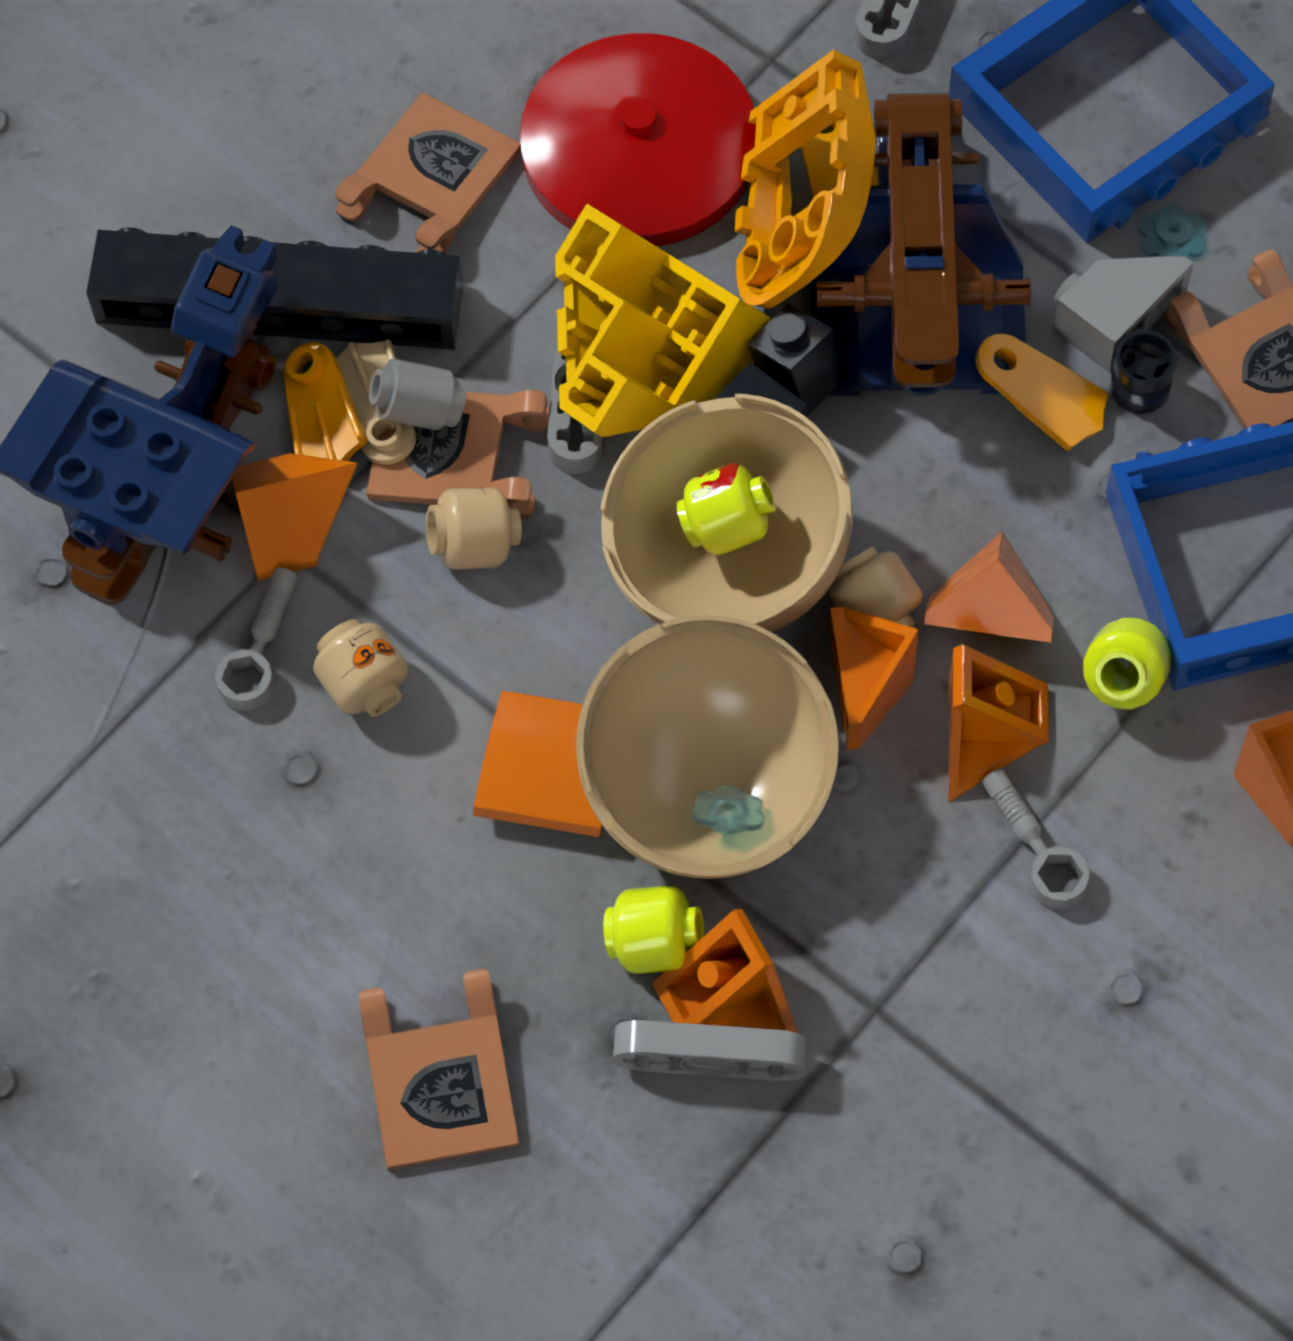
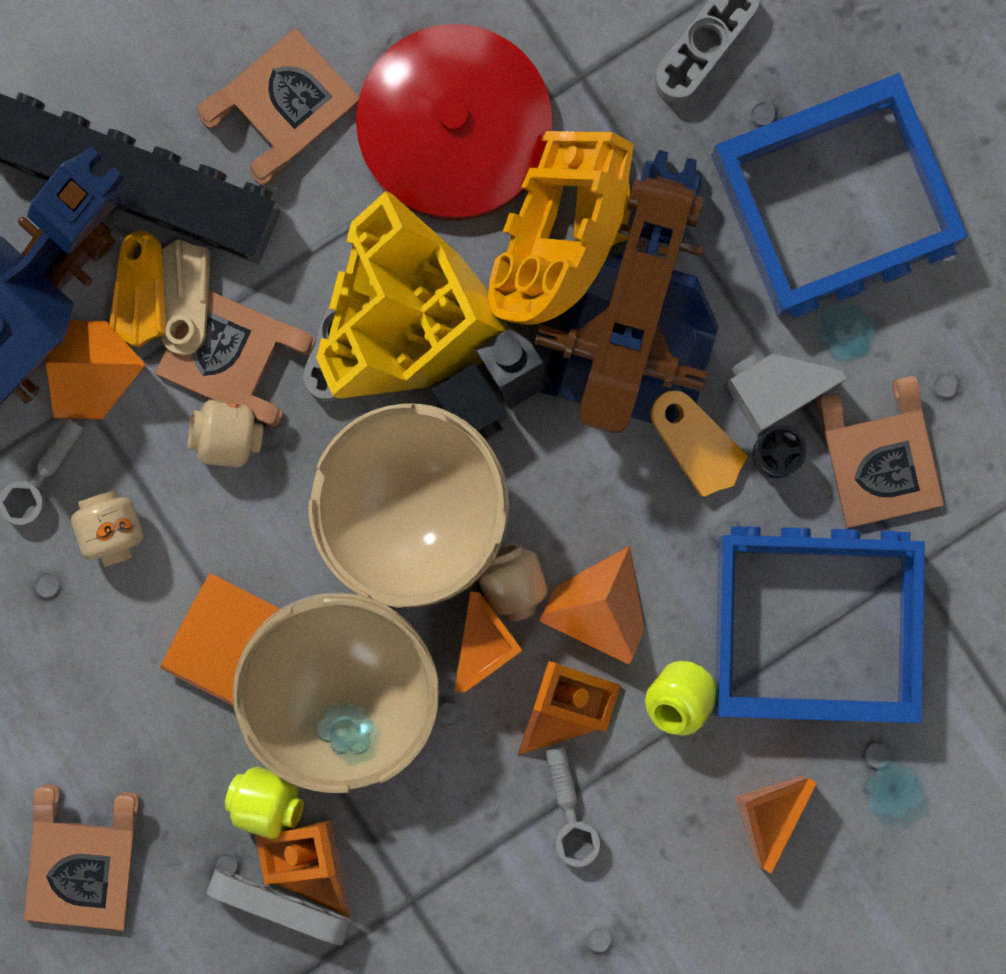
camera: 15 degrees right, 20 degrees up
light grey brick [369,358,466,431] -> none
neon yellow head [677,463,776,555] -> none

